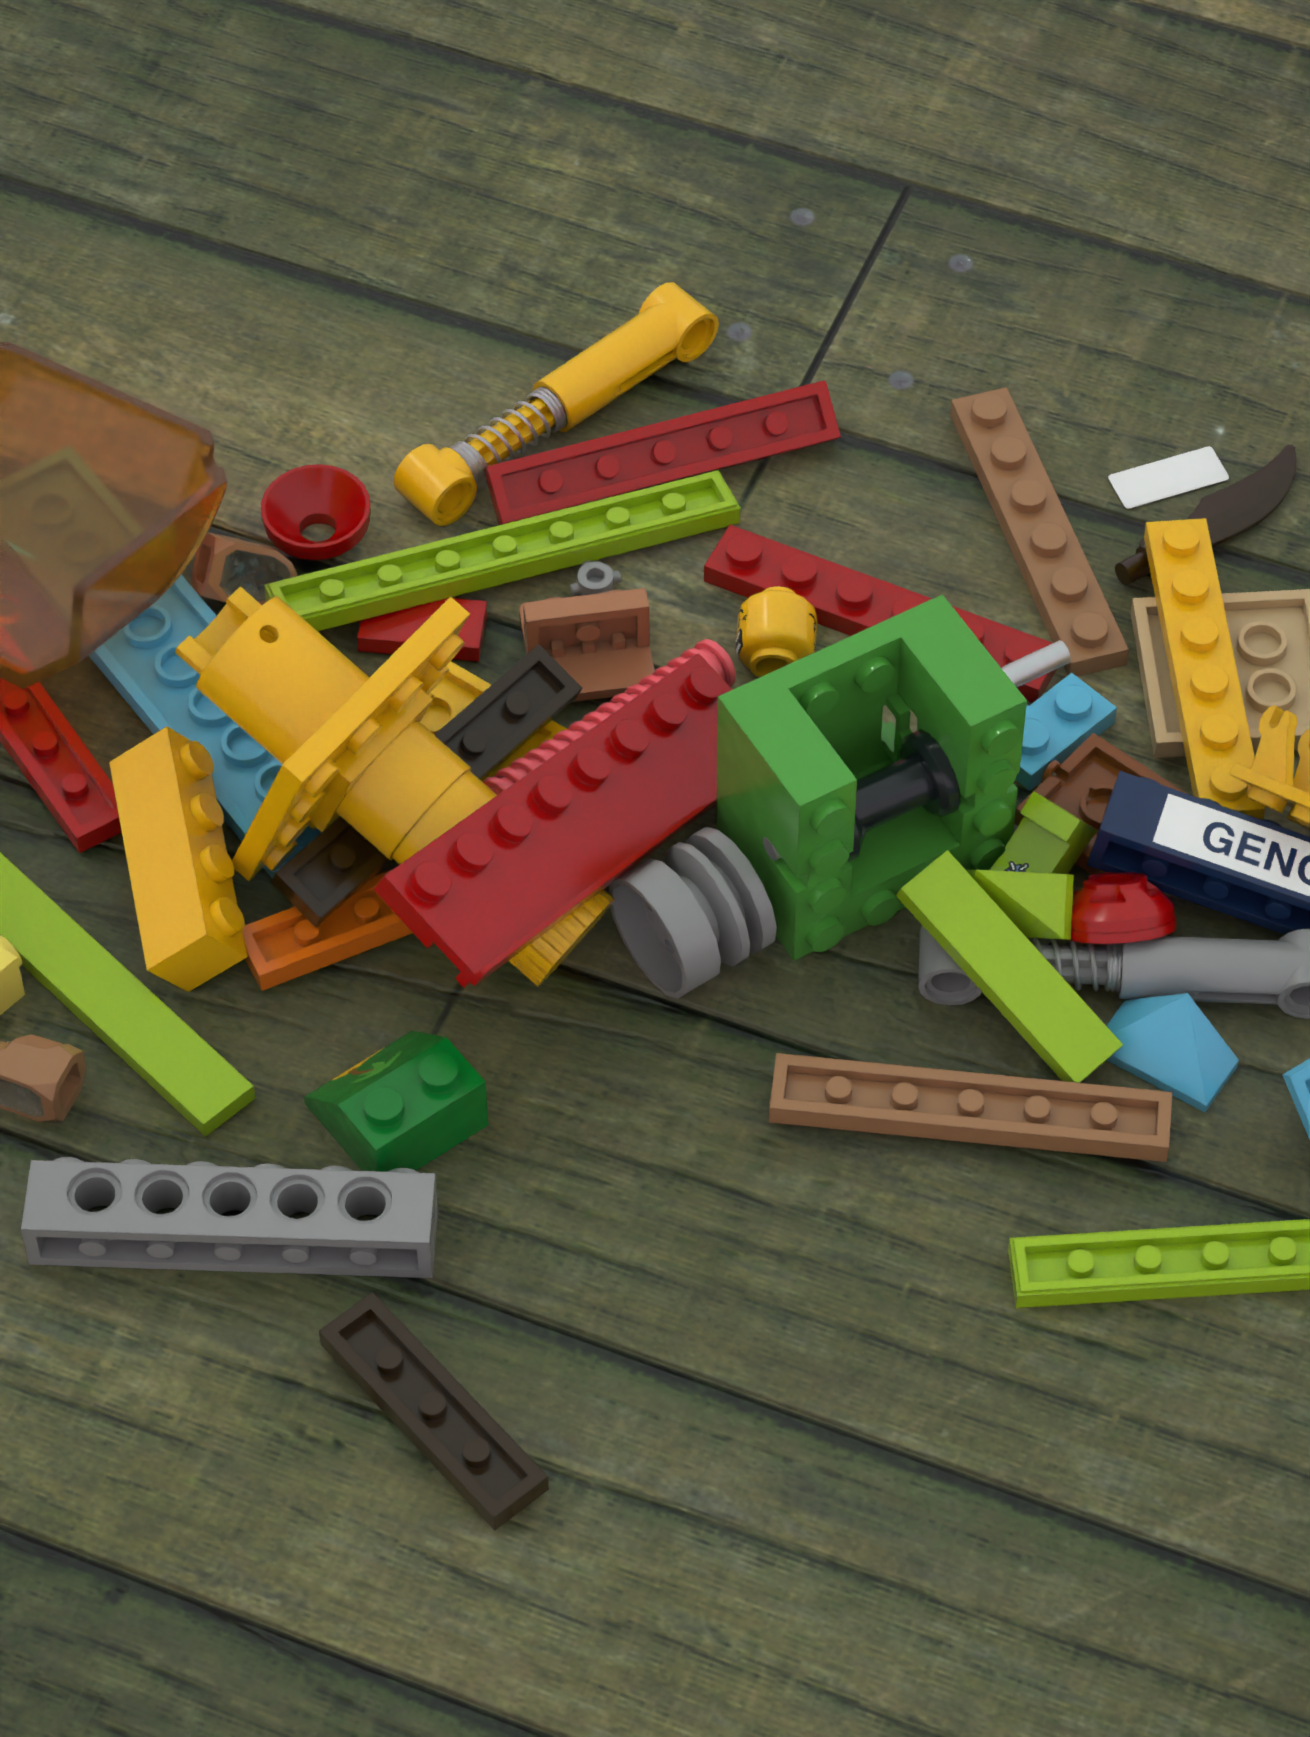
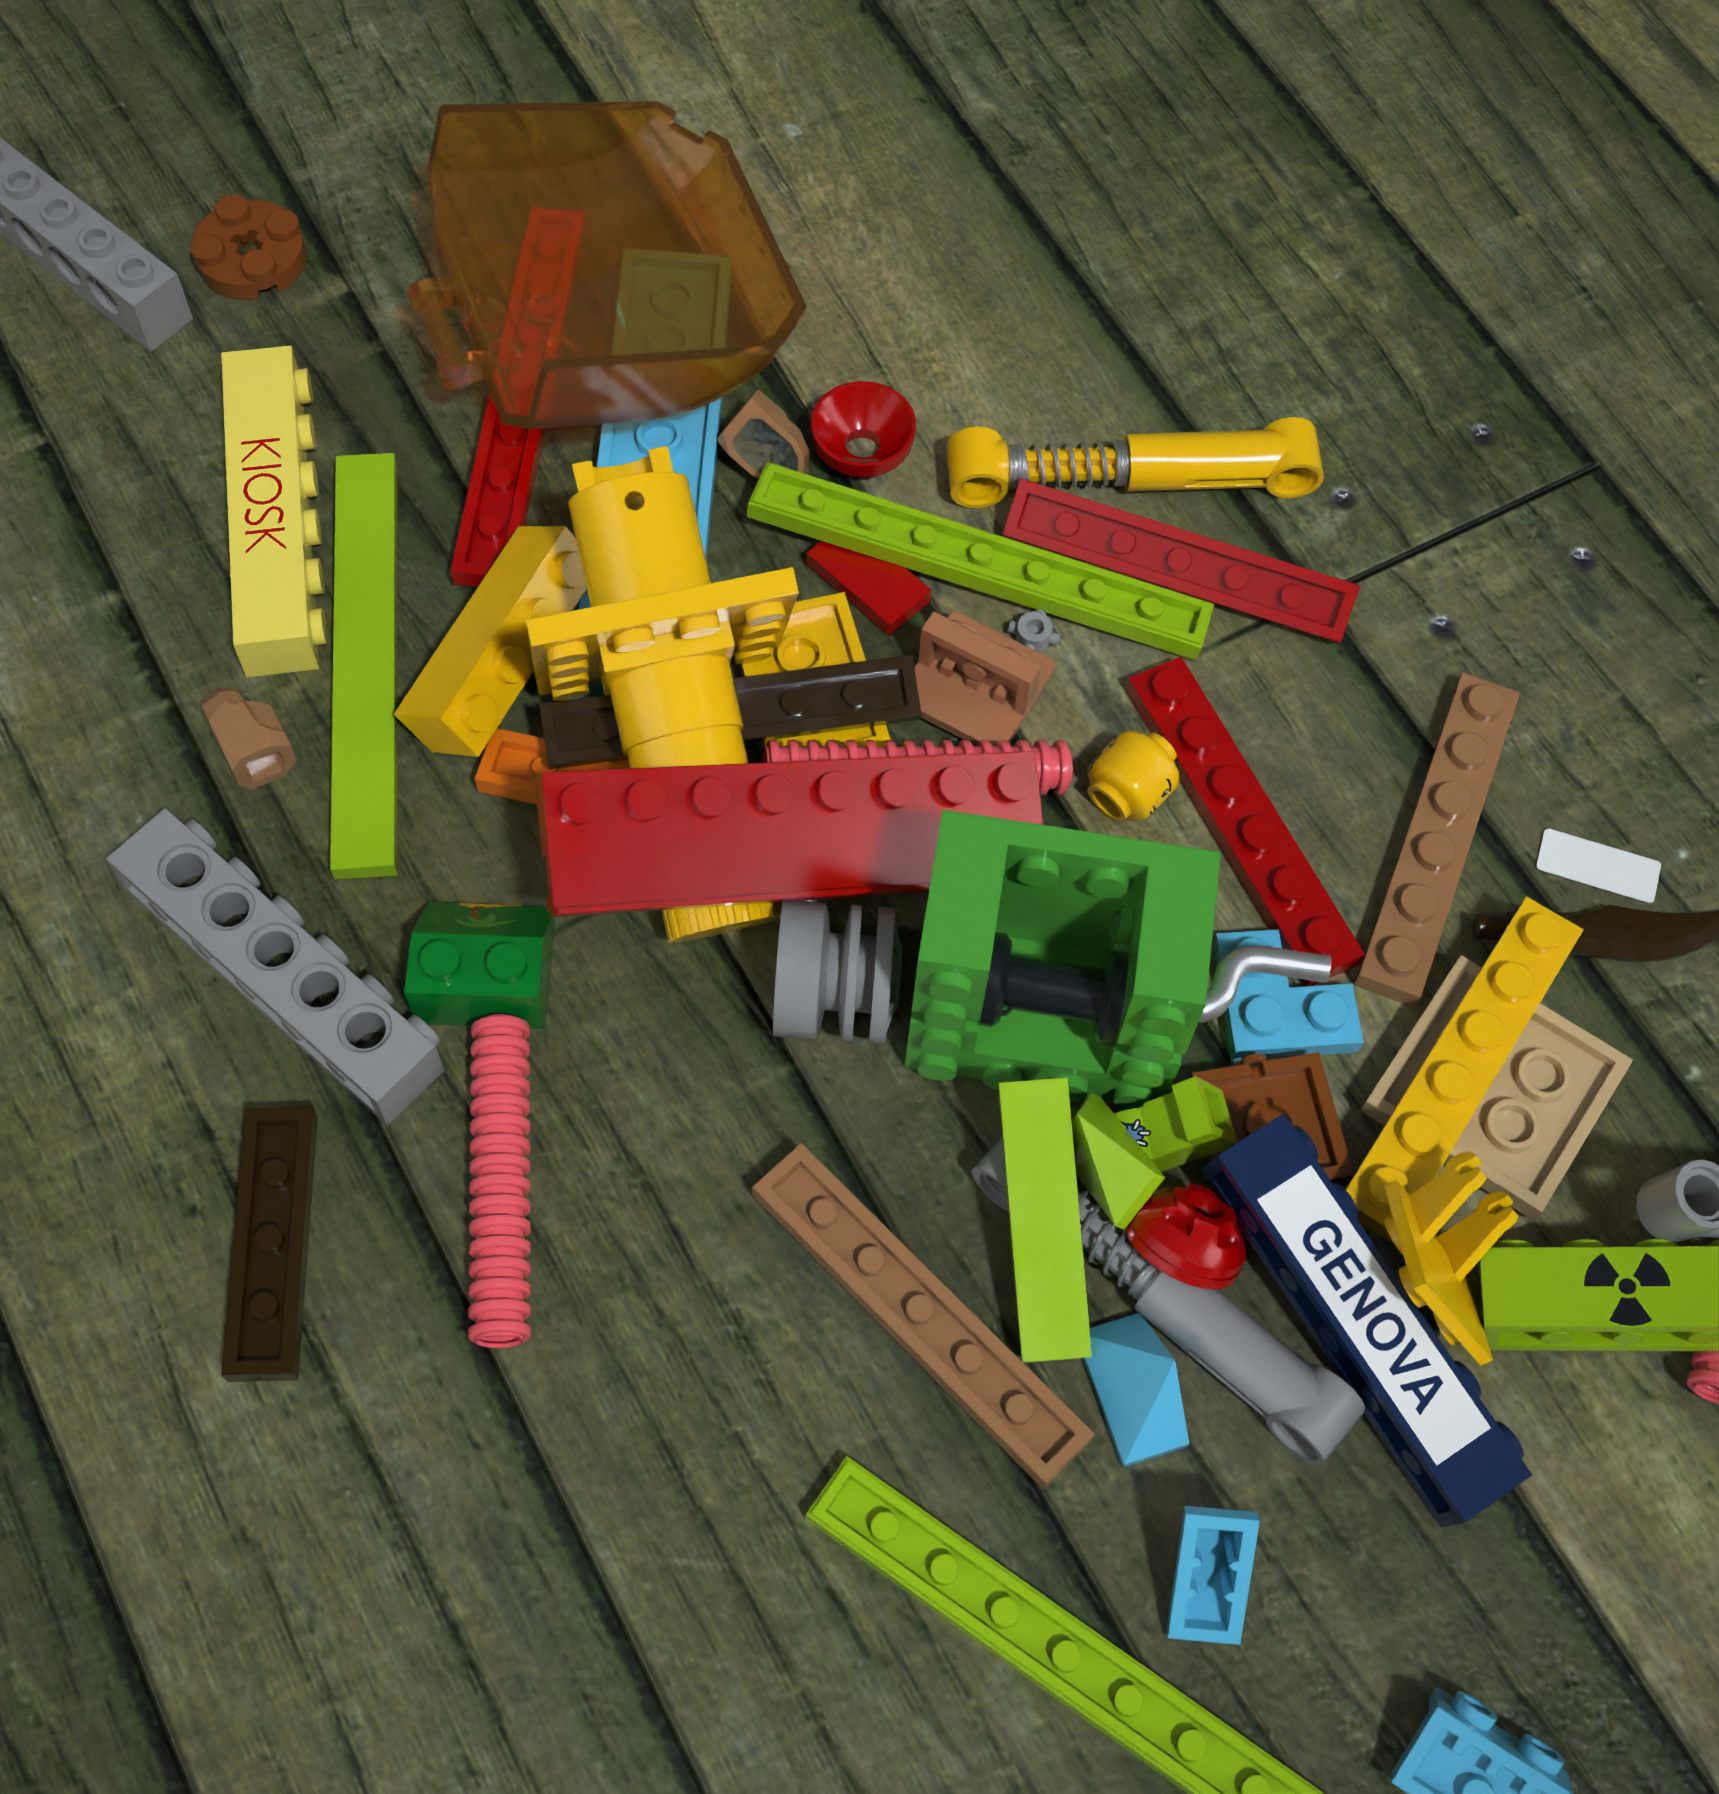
camera: 35 degrees right, 10 degrees up
none -> coral piece [468,1014,531,1348]

